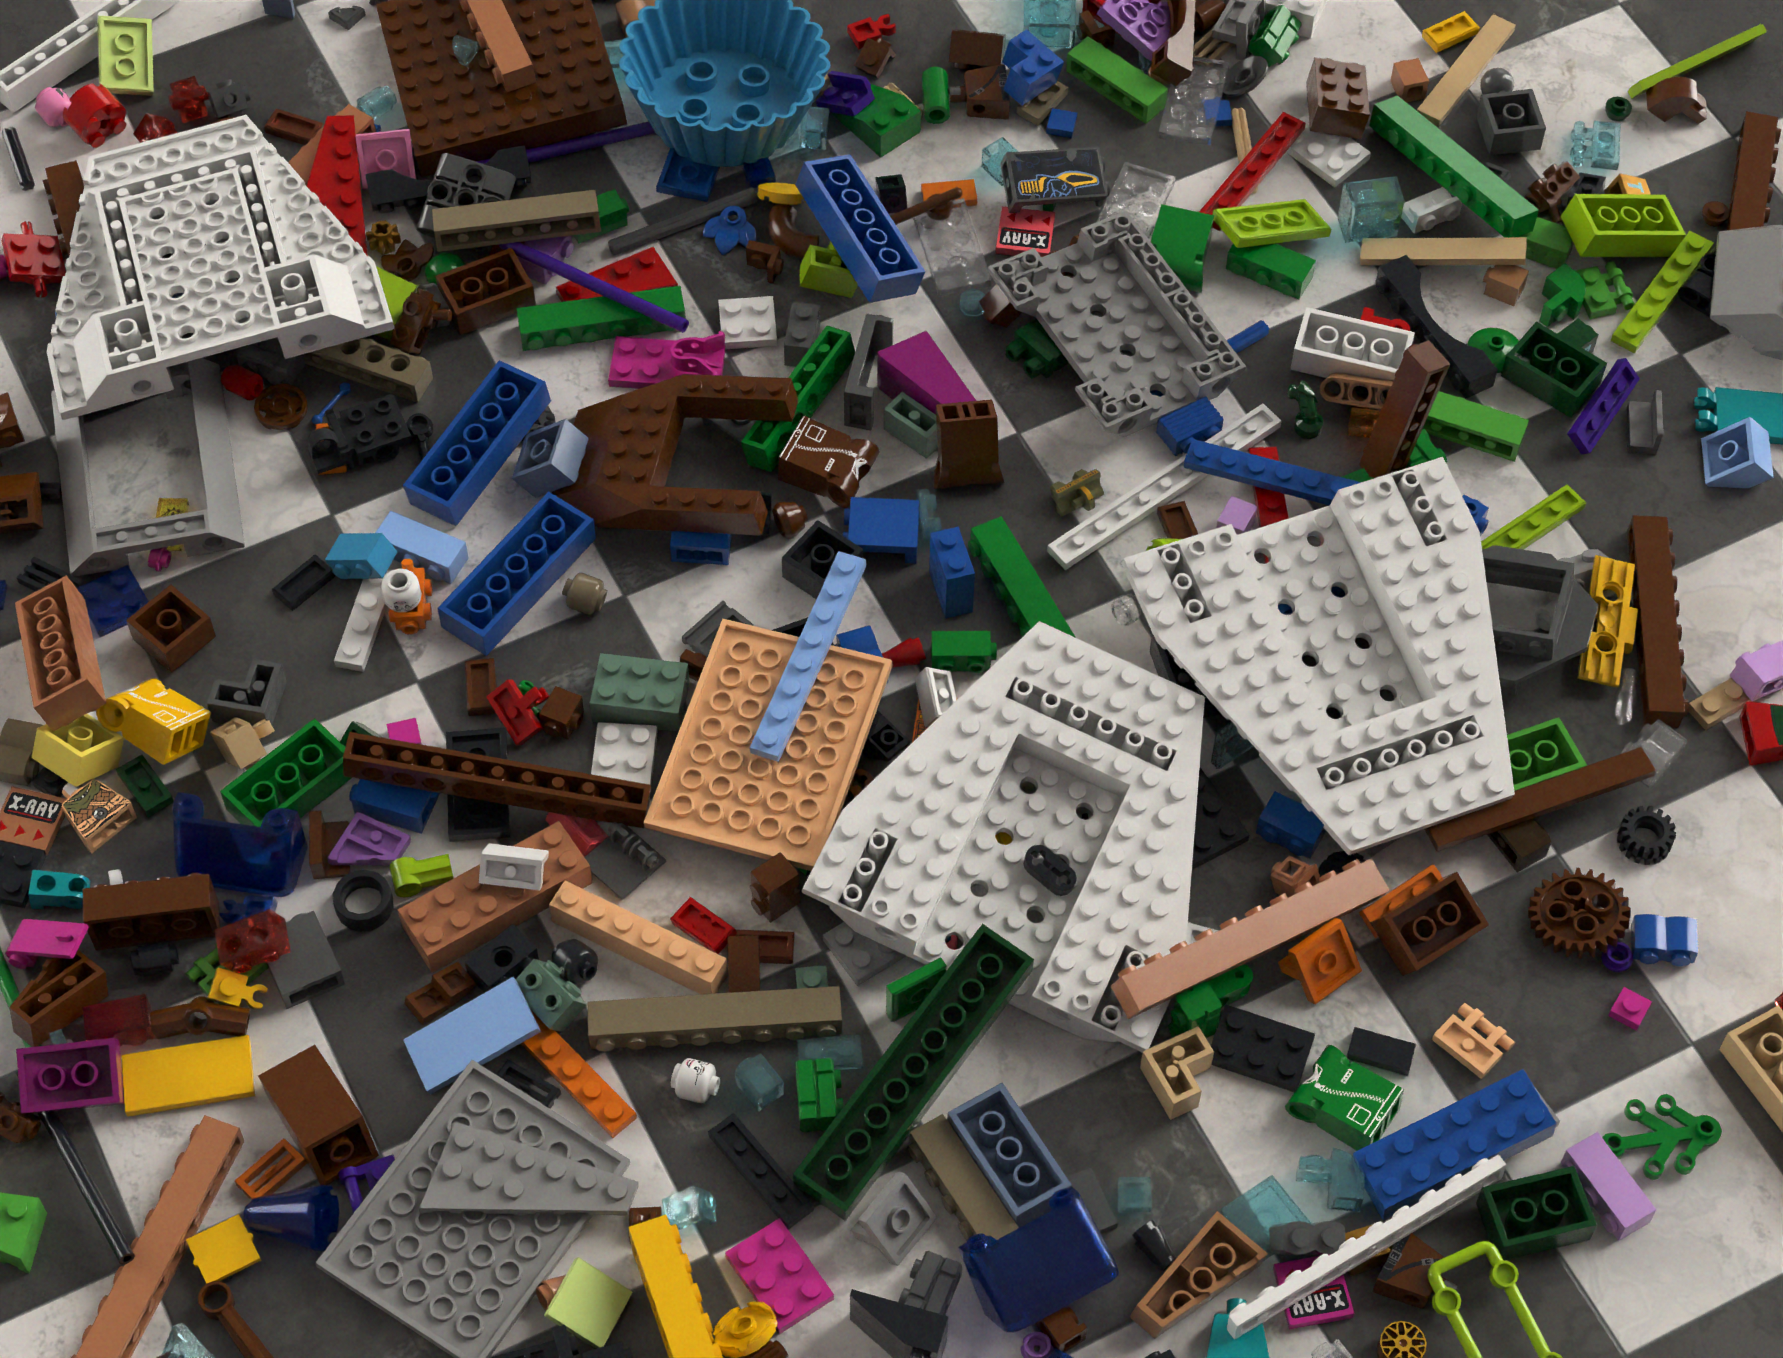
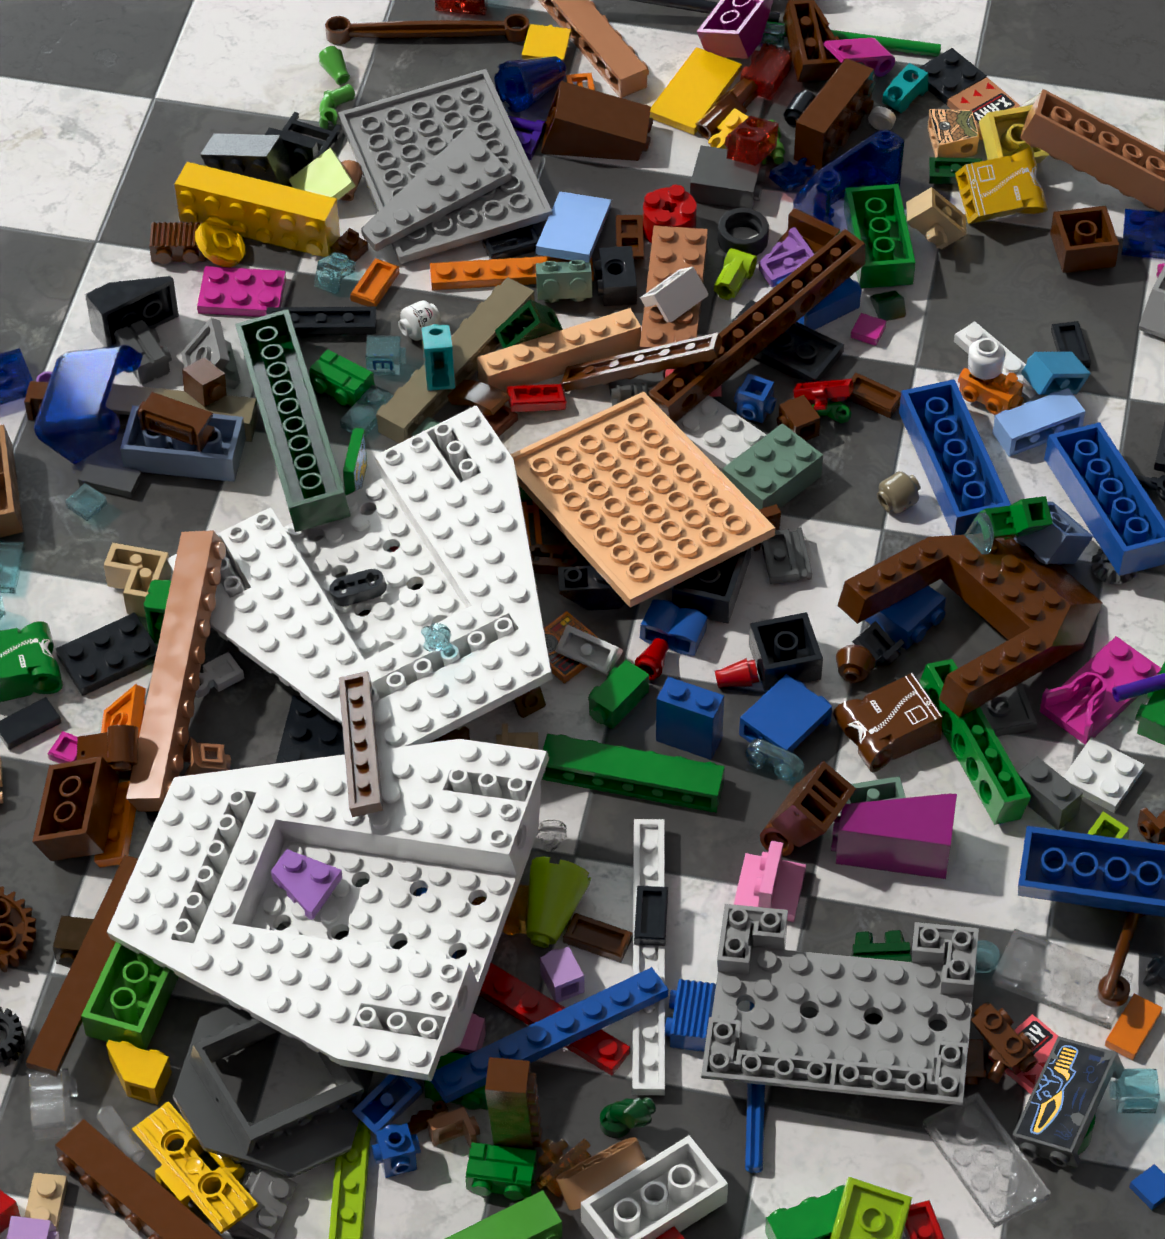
camera: 130 degrees right, 5 degrees down
dark grey brick [207,659,287,726] -> none
black head [552,939,598,985] -> none
light blue plate [750,551,867,762] -> none
reddish brown brick [750,852,800,923] -> none
dark grey panel [844,314,894,431] -> none
olive hips [1050,469,1104,517] -> none
black cone [1132,1220,1176,1271] -> none
green piece [1151,204,1214,293] -> none
none -> dark pink tile [47,731,77,764]
none -> reddish brown door [77,725,138,771]
none -> yellow slope [106,1040,172,1105]
none -> reddish brown window [138,392,215,453]
none -> reddish brown brick [182,357,227,407]
none -> medium lavender wing [271,849,343,921]
none -> plate [338,671,383,817]
none -> orange tile [350,258,400,307]
none -> teal torso [421,324,455,391]
none -> clear light blue plate [421,623,453,653]
none -> dark green torso [495,300,563,349]
none -> reddish brown plate [561,333,722,392]
none -> black tile [634,886,668,946]
none -> red brick [643,184,697,243]
none -> red cone [715,658,759,688]
none -> blue brick [734,373,777,423]
none -> bright pink bracket [734,841,806,922]
none -> clear light blue tile [965,512,994,554]
none -> reddish brown brick [971,1002,1038,1084]
none -> green brick [979,496,1053,540]

